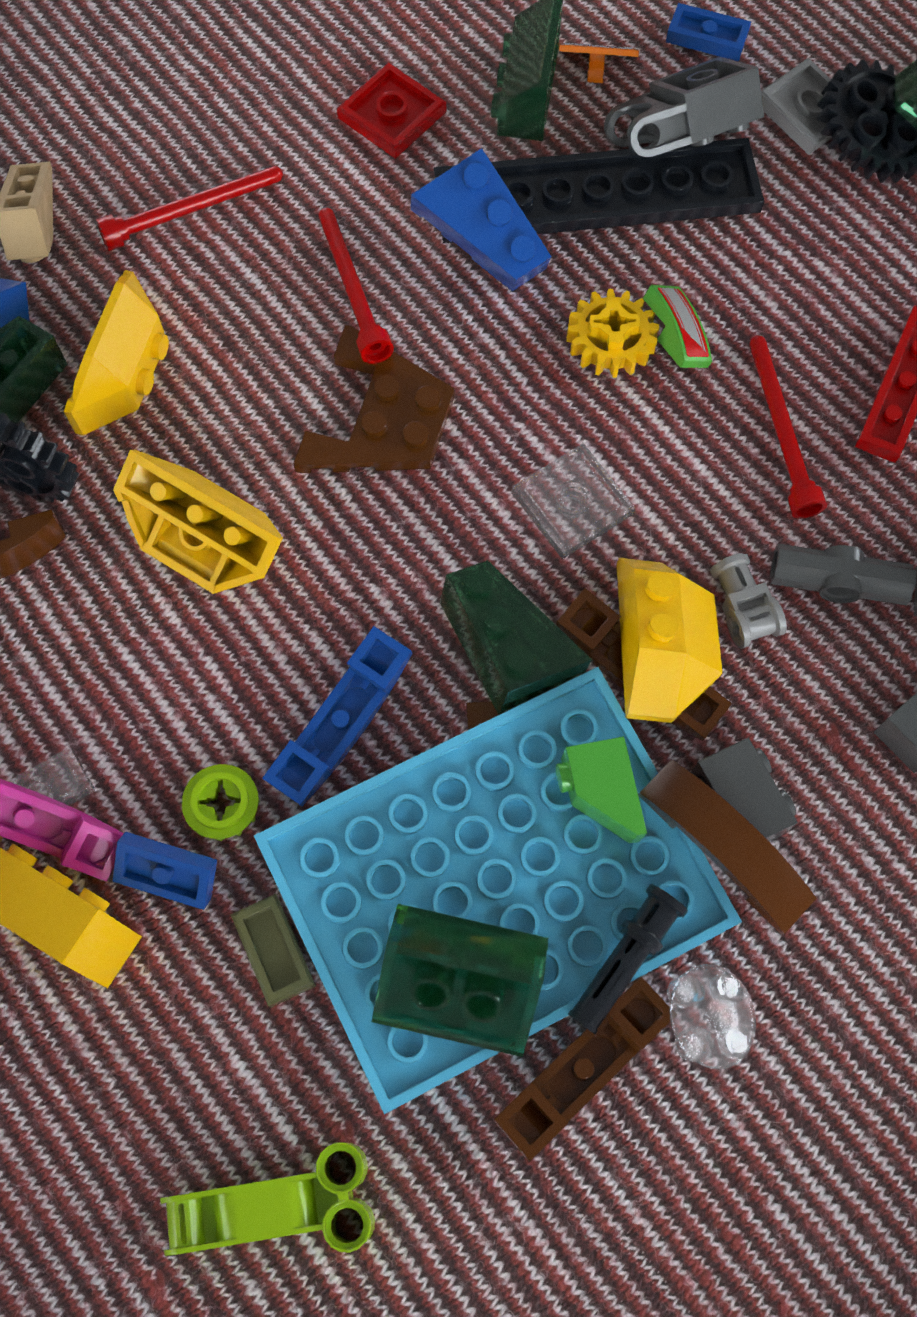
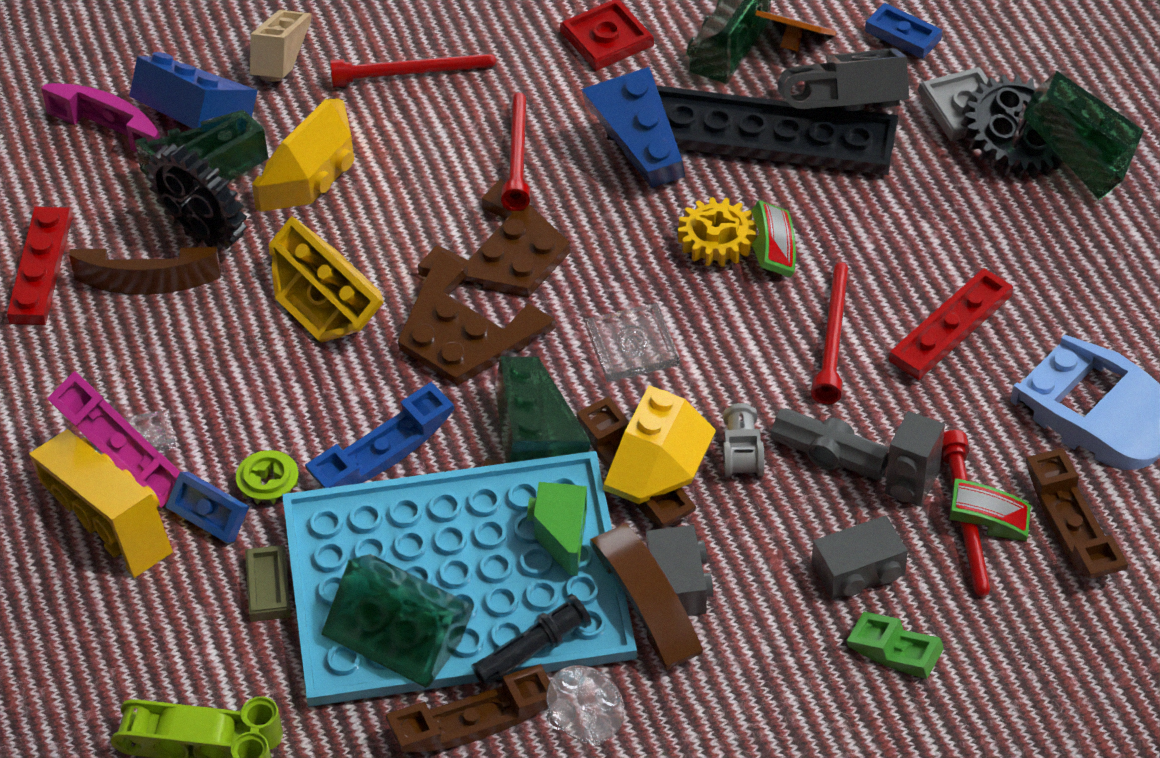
camera: 20 degrees right, 20 degrees down
none -> reddish brown wing [398,250,556,386]

